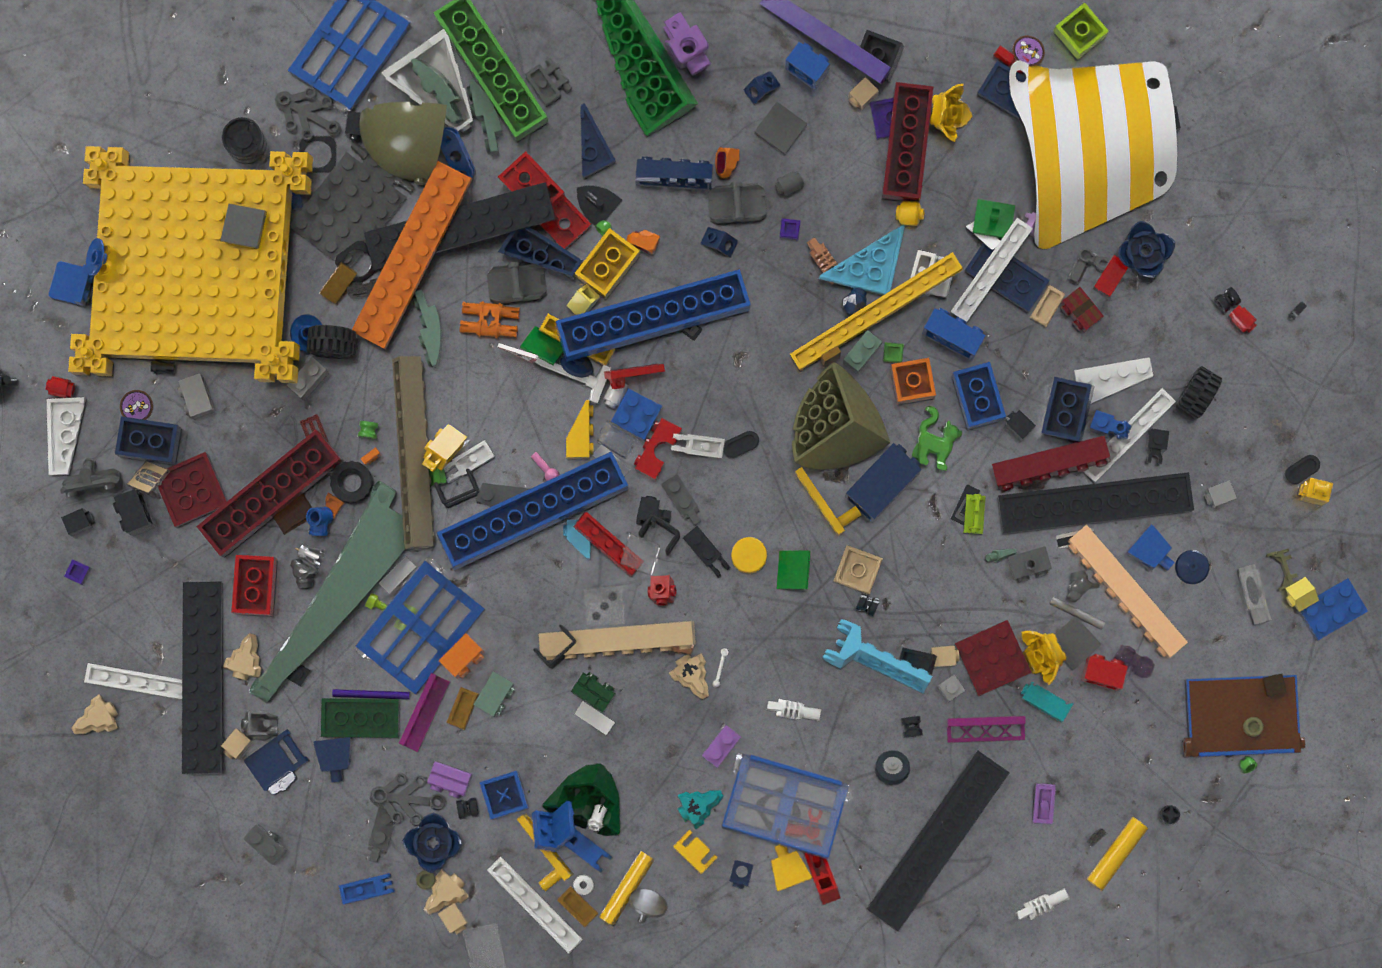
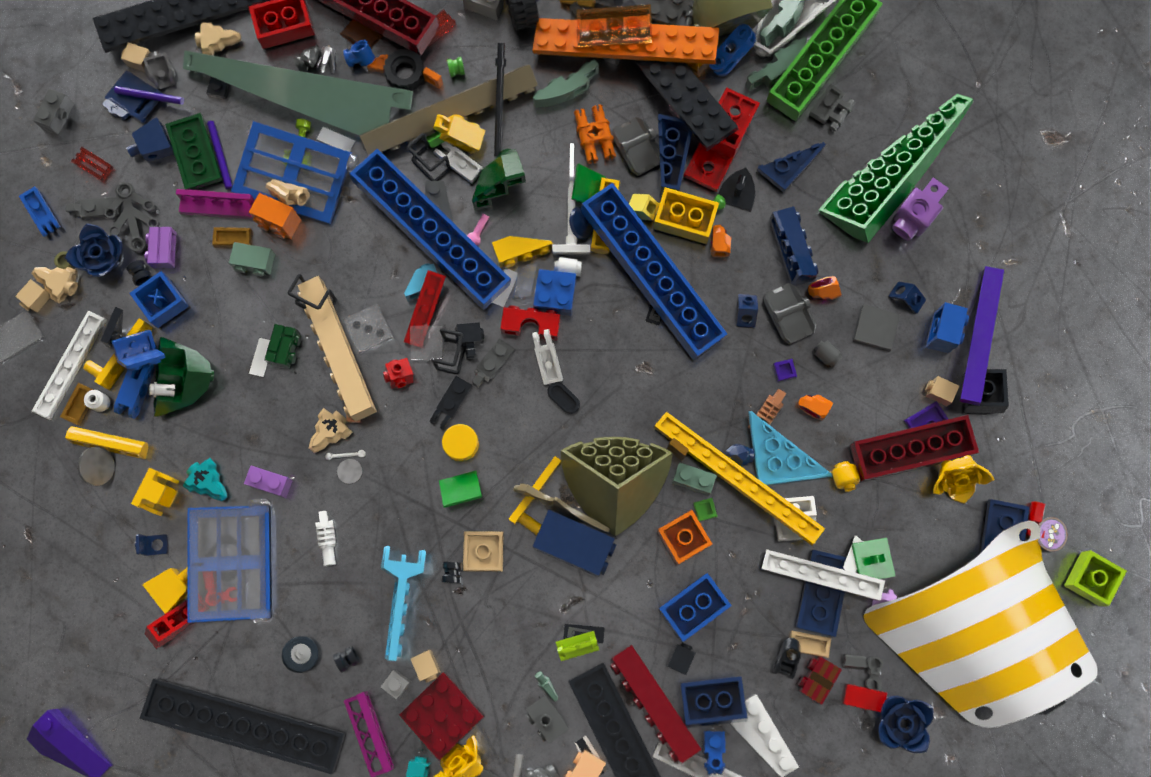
camera: 65 degrees right, 5 degrees down
red hinge [604,363,665,389] -> none
black tile [899,648,937,674] -> none
bright green animal [911,406,962,471] -> none
blue brick [922,308,986,361] -> none
none -> clear red tile [71,147,114,182]
none -> black wing [100,307,123,349]
none -> dark purple bar [114,86,184,105]
none -> tan rock [266,179,310,206]
none -> flat silver sticker [337,459,362,484]
none -> dark green brick [472,149,526,210]
none -> black bar [494,43,506,157]
none -> dark tan animal [514,483,610,533]
none -> clear orange slope [576,4,652,48]
none -> black piece [773,638,801,679]
none -> orange rock [798,394,833,421]

